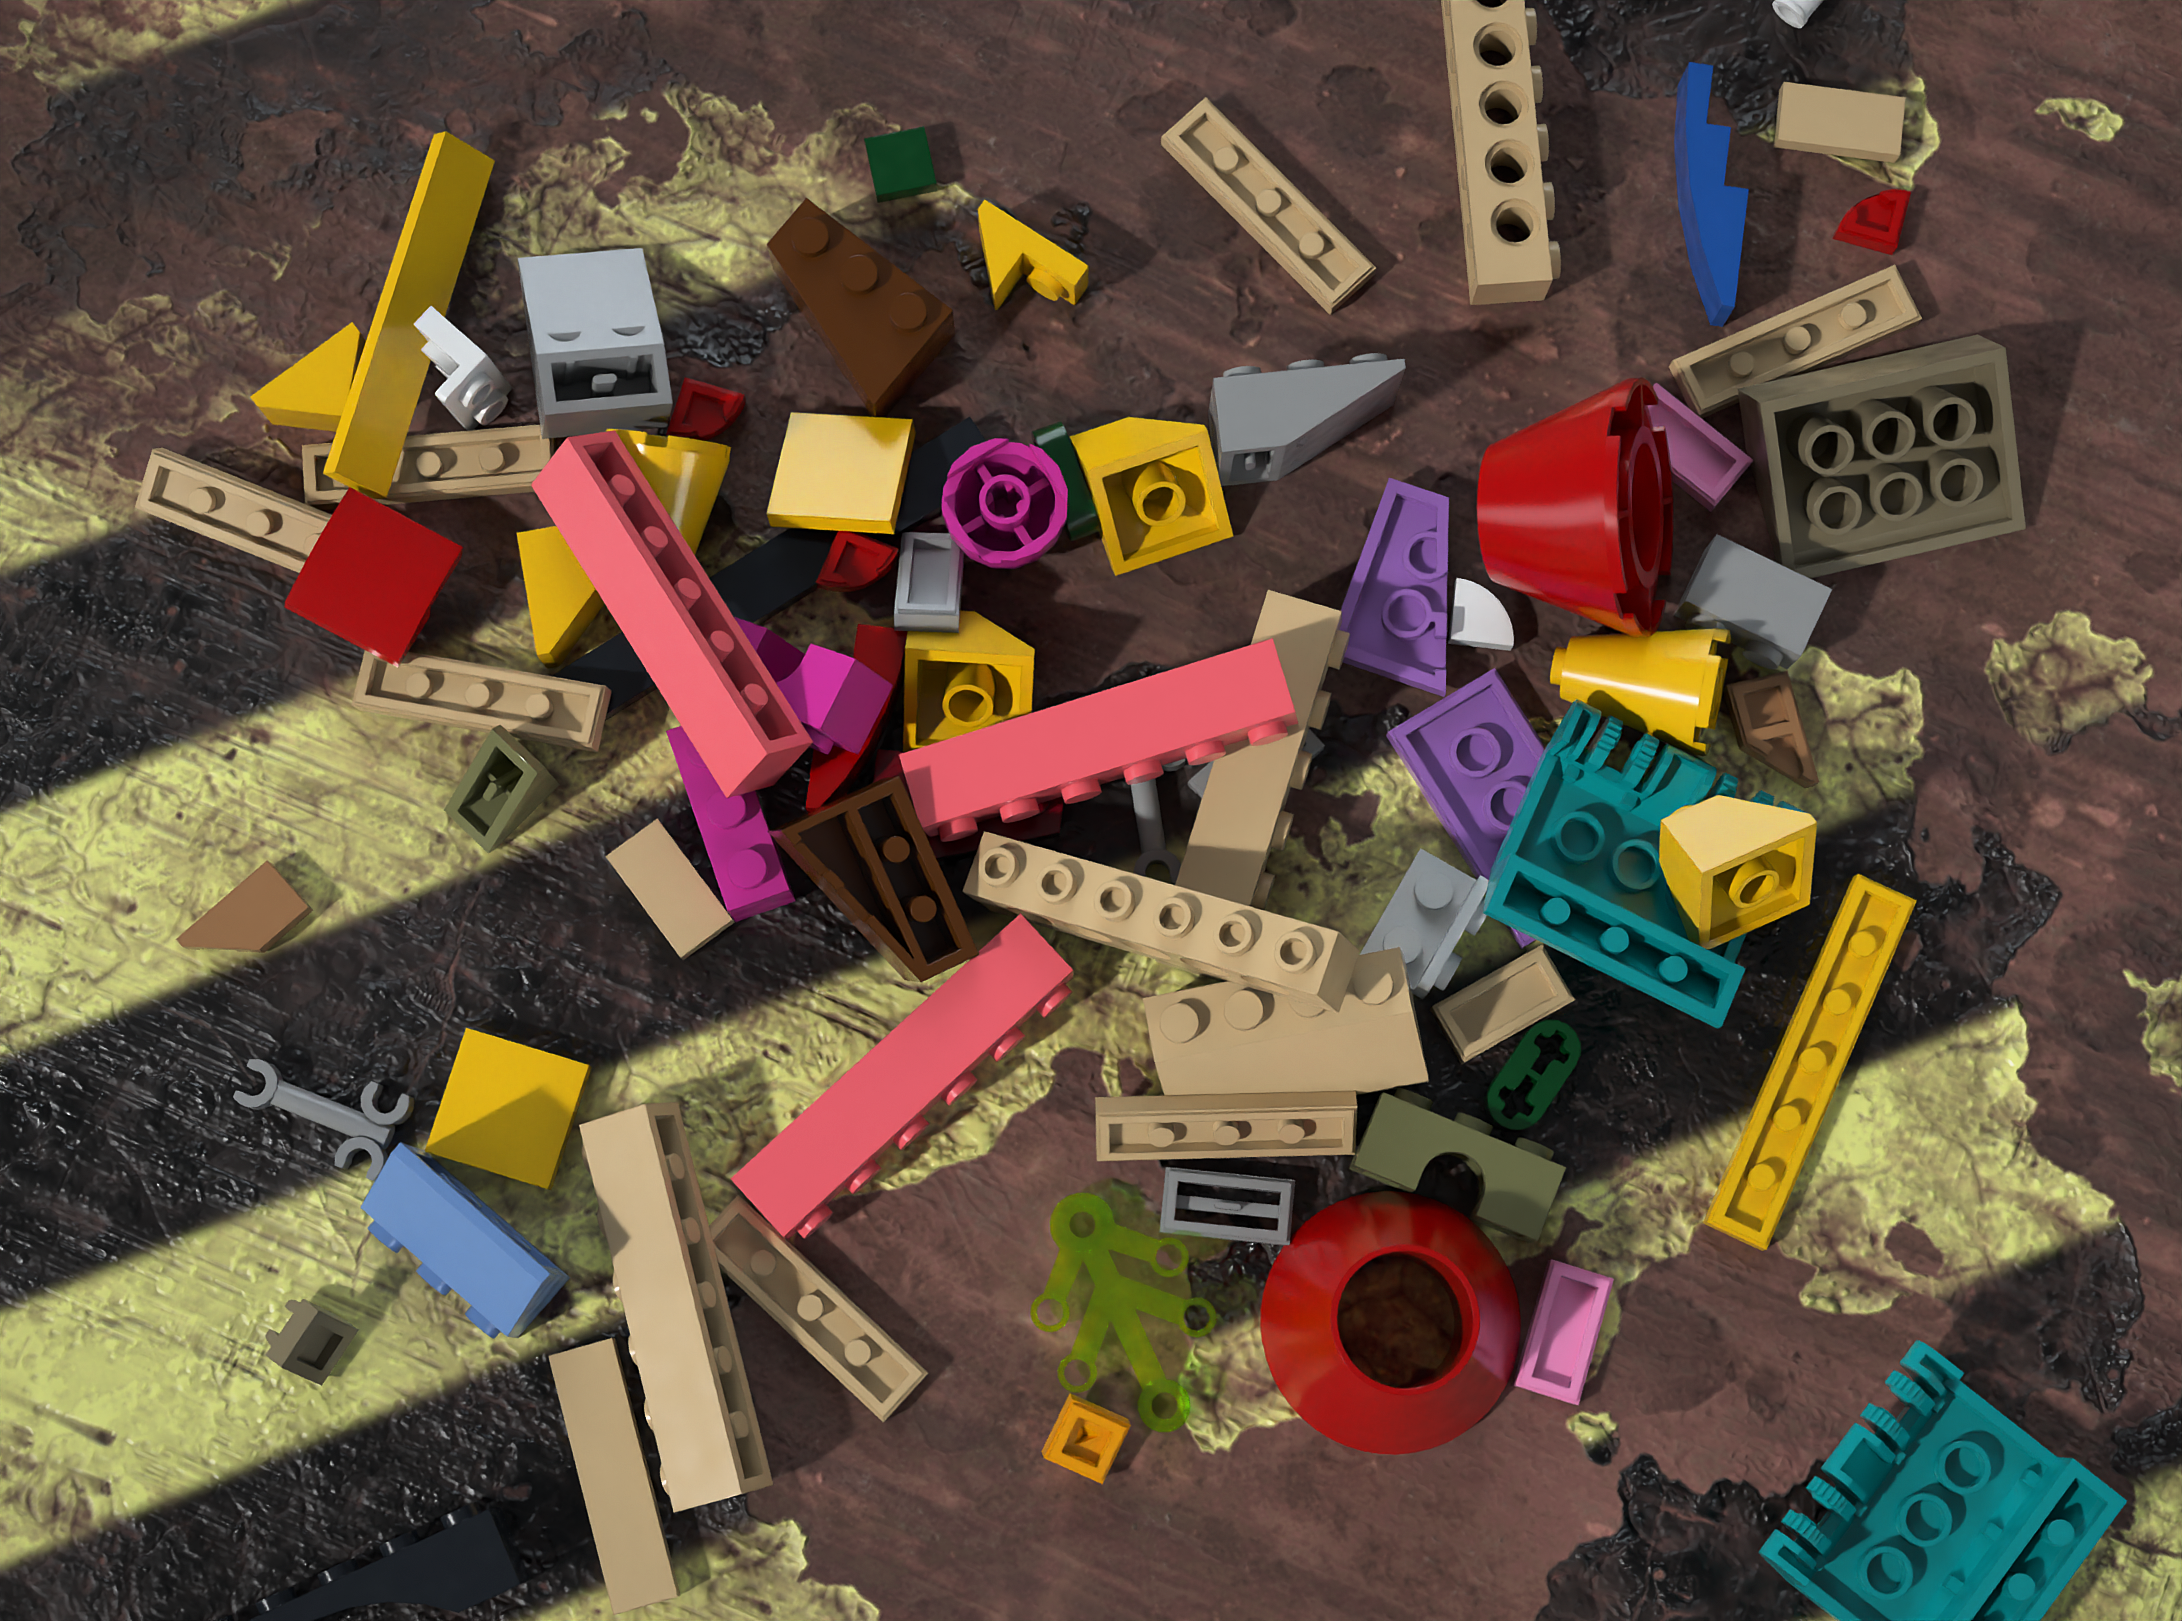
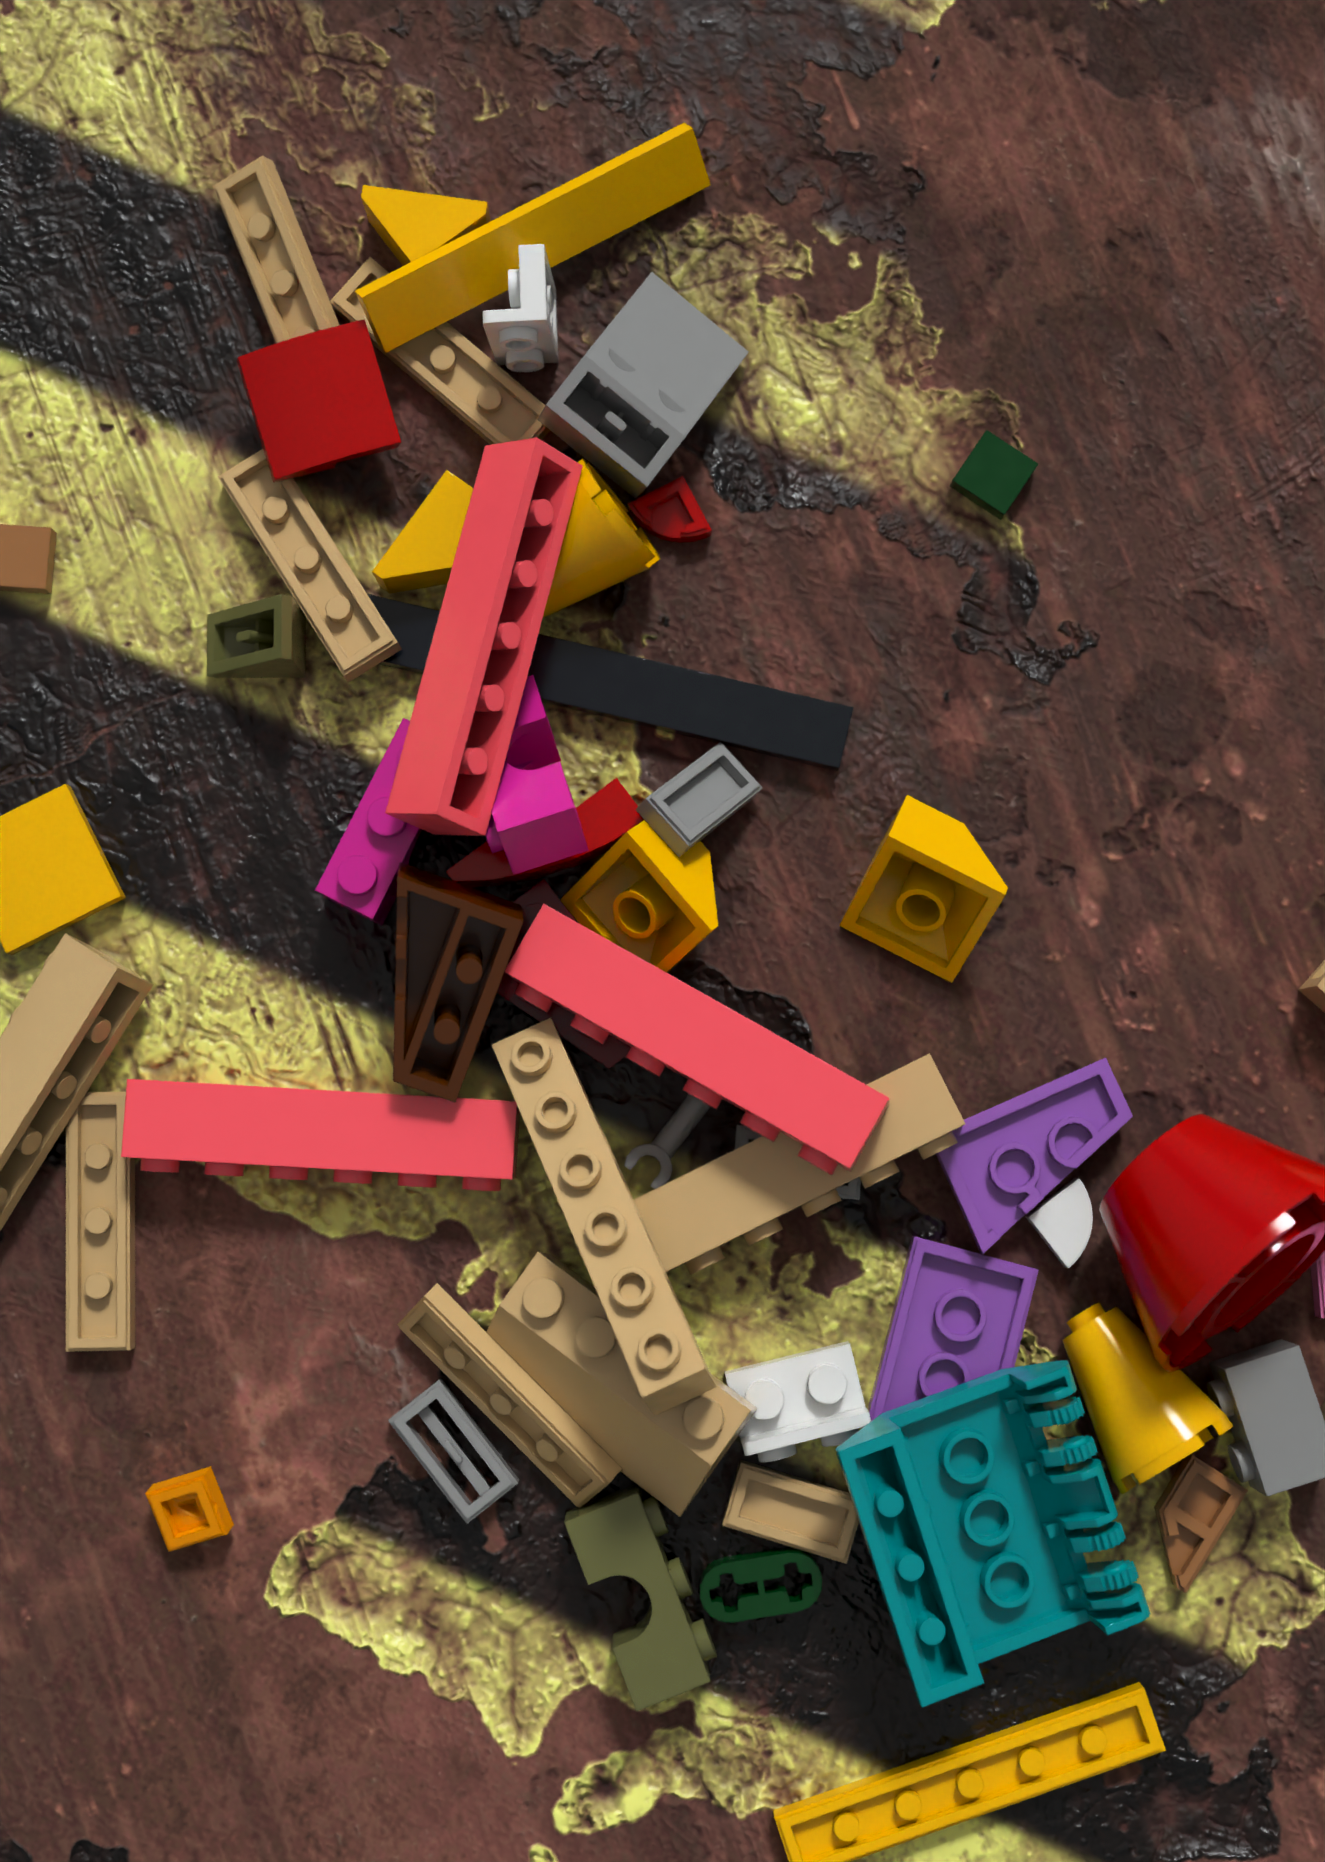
camera: 45 degrees right, 5 degrees up
tan tile [605,819,735,960] -> none
reddish brown wedge [767,198,955,418] -> none
yellow tile [767,412,916,534] -> none
red tile [816,531,900,592] -> none
dark pink cylinder [942,438,1068,569] -> none
yellow slope [978,199,1089,310] -> none
clear neon green plant [1030,1193,1216,1432] -> none
dark green beam [1031,421,1101,542] -> none
tan tile [1161,97,1376,315] -> none
light grey slope [1208,353,1406,486] -> none
red cone [1260,1191,1521,1455] -> none
bright pink tile [1513,1259,1614,1405] -> none
yellow slope [1659,795,1817,950] -> none

